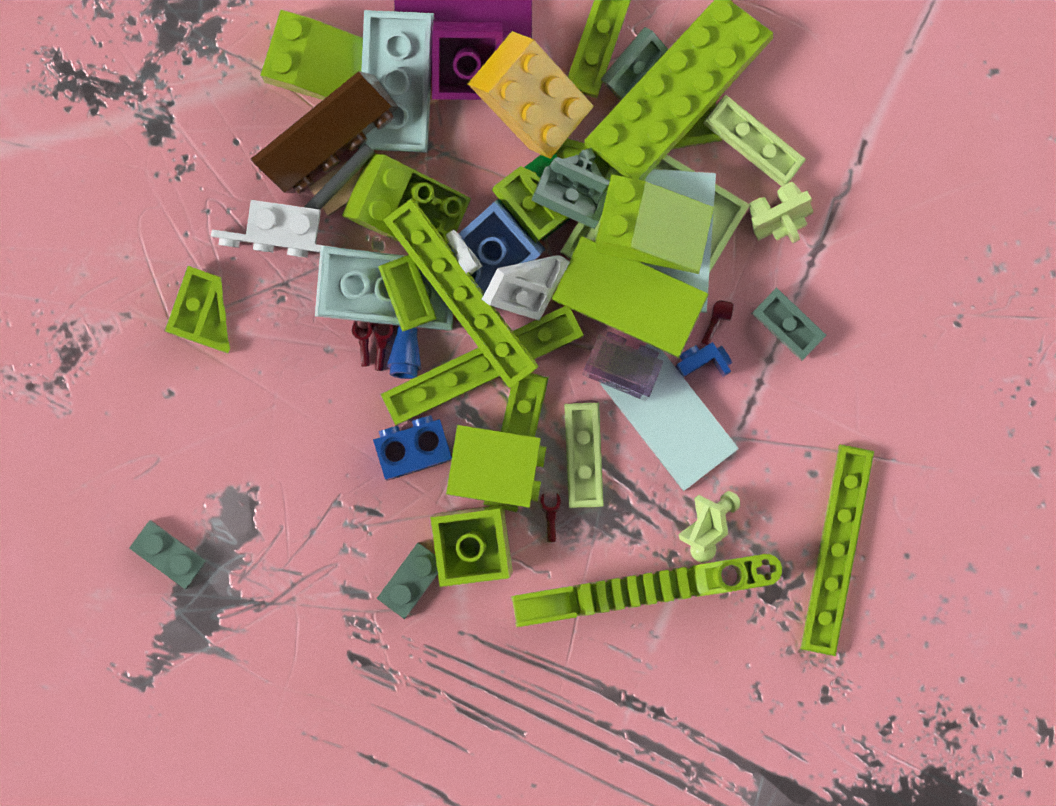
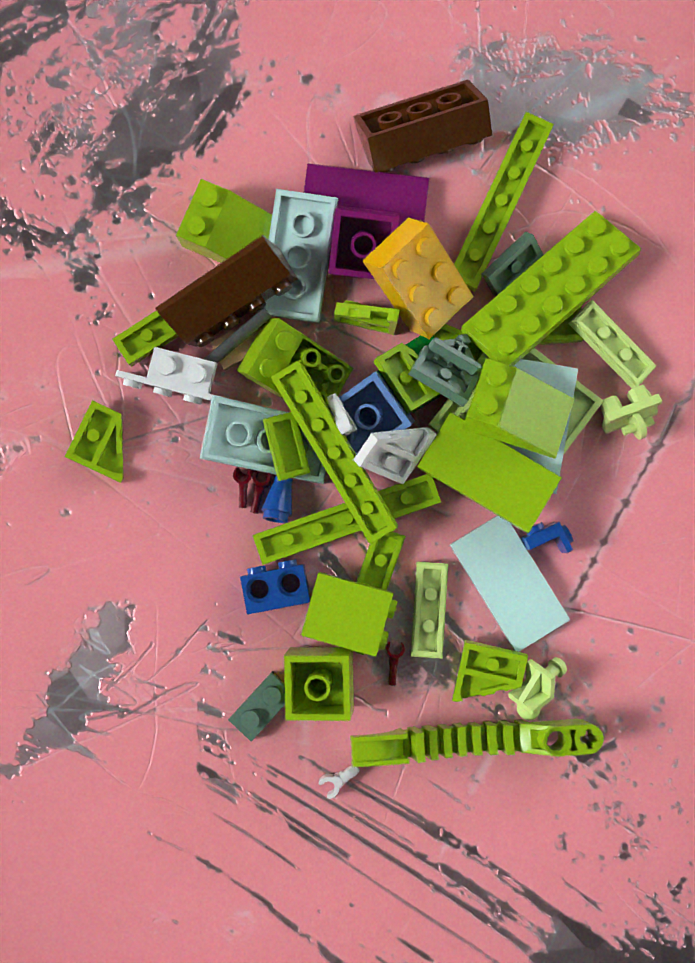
camera: 10 degrees right, 0 degrees up
sand green plate [129,520,207,589] -> none
slope [582,332,664,402] -> none
dark red hand [701,300,734,345] -> none
sand green plate [751,287,827,361] -> none
lime tile [800,444,874,656] -> none
none -> lime plate [112,310,179,367]
none -> white piece [318,765,360,799]
none -> lime wing [334,300,400,335]
none -> lime wing [452,640,528,702]

